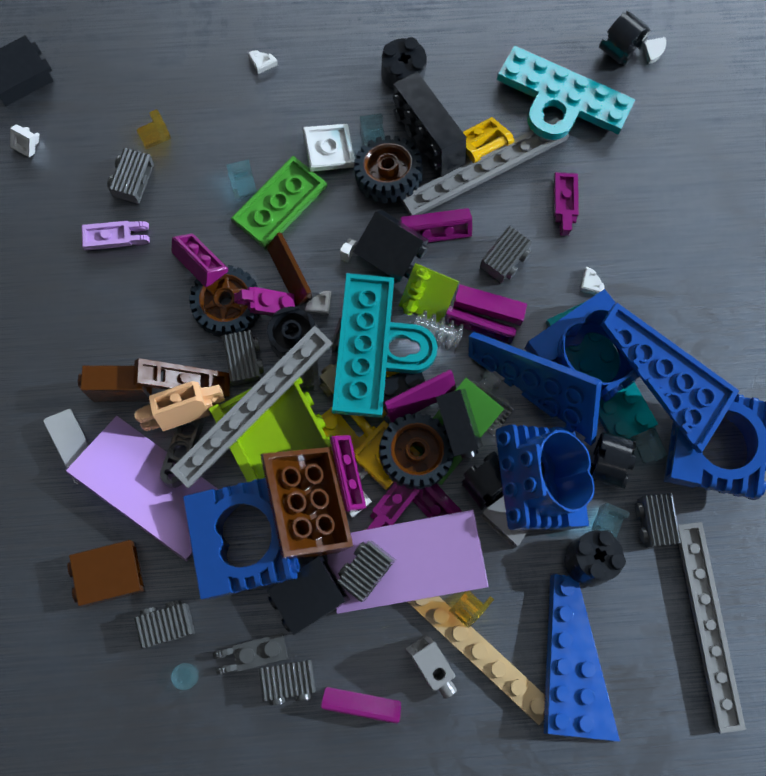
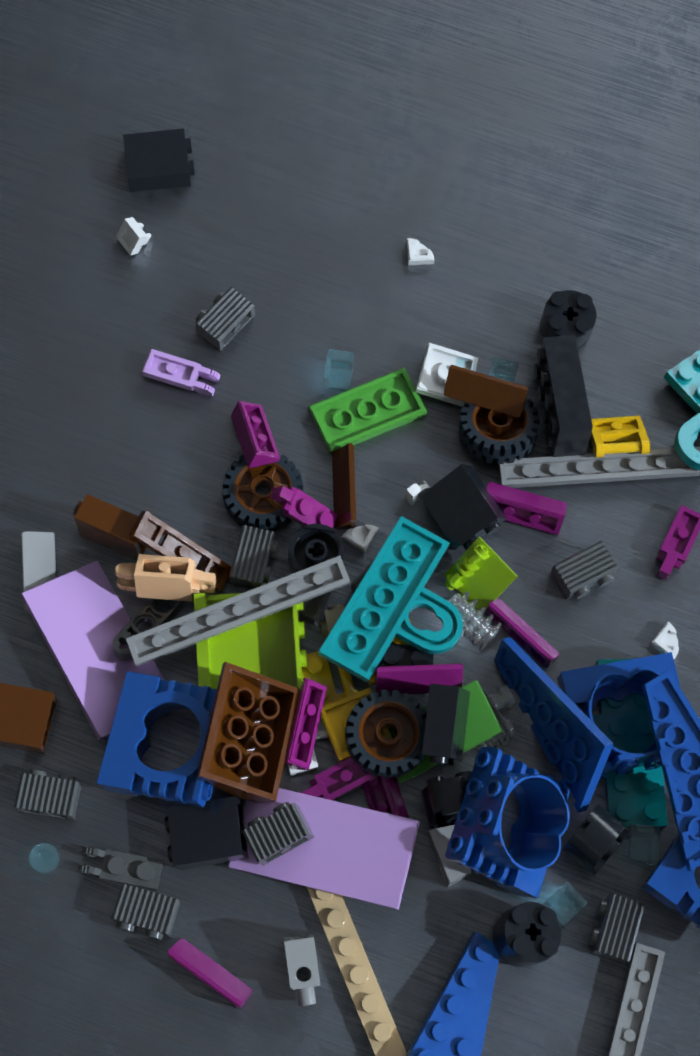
camera: 25 degrees right, 5 degrees down
clear yellow panel [137,109,171,150] -> none
clear yellow panel [449,591,494,628] -> none
magenta slope [453,284,527,326] -> none
none -> reddish brown slope [444,365,528,418]

